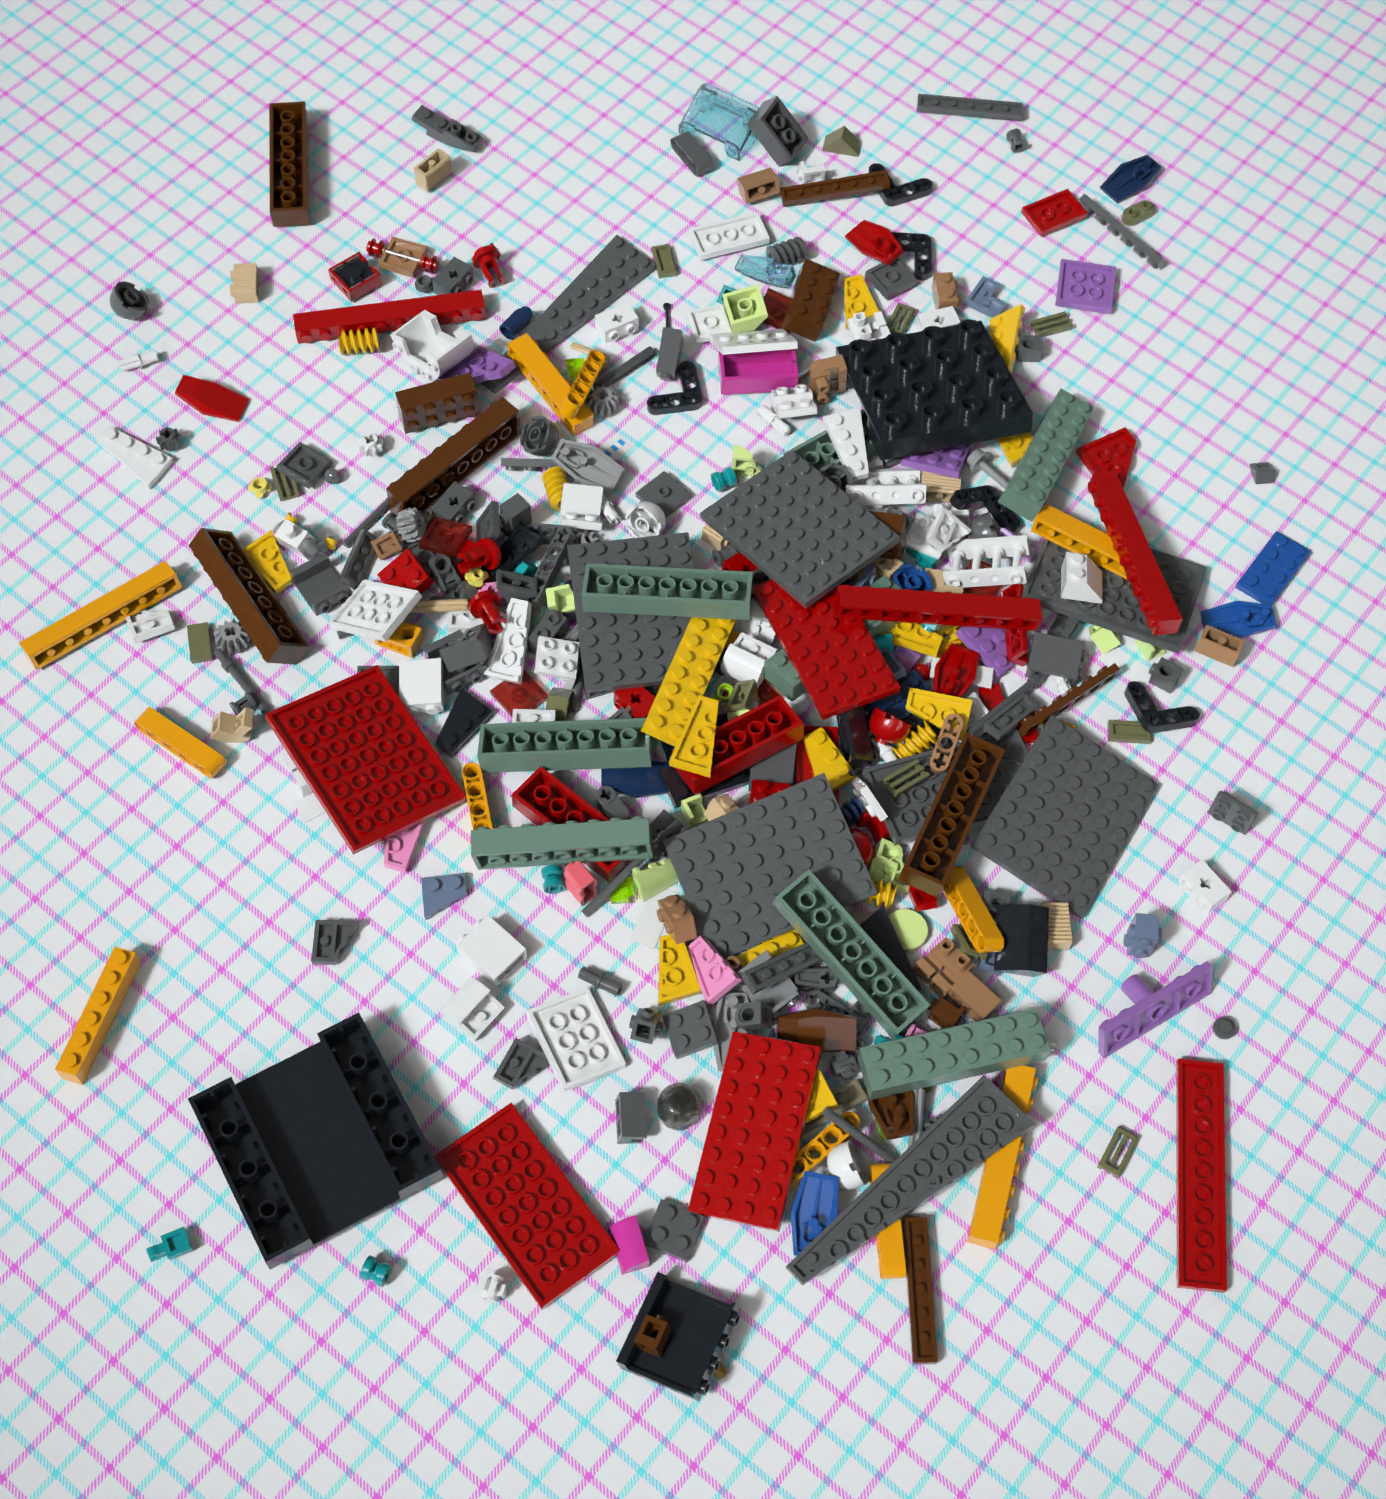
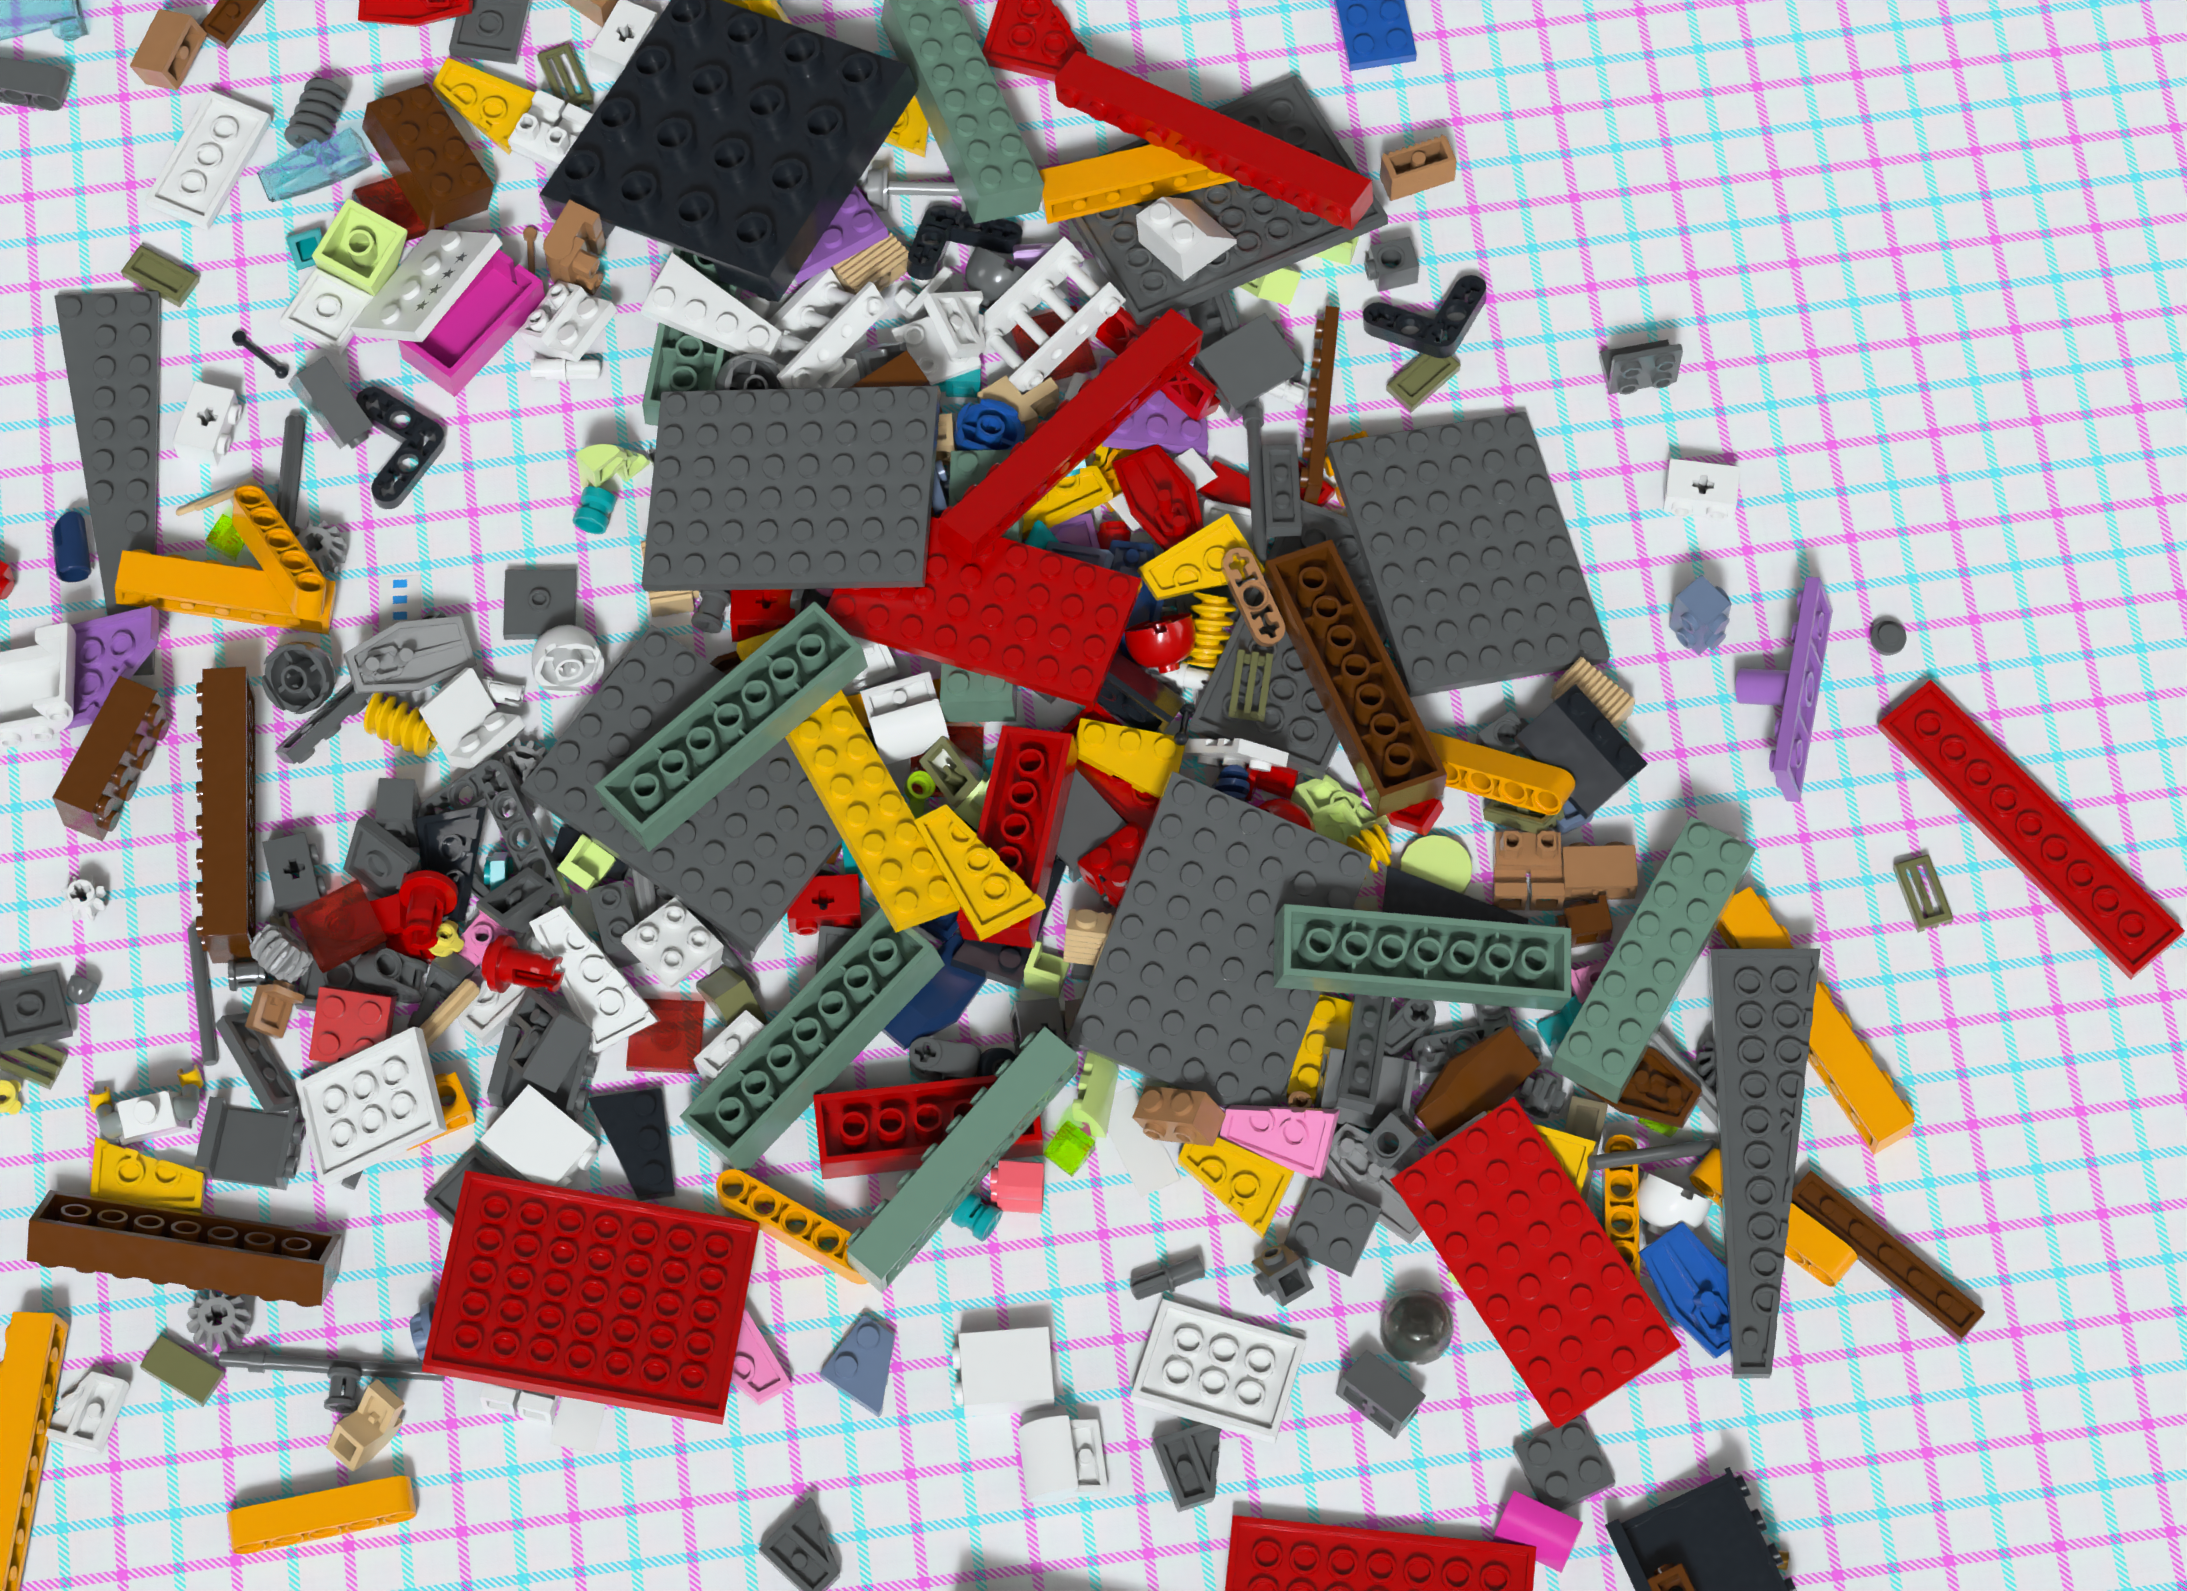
camera: 45 degrees left, 5 degrees up
dark grey bar [581,819,681,917] -> none
blue piece [1200,601,1277,637] -> none

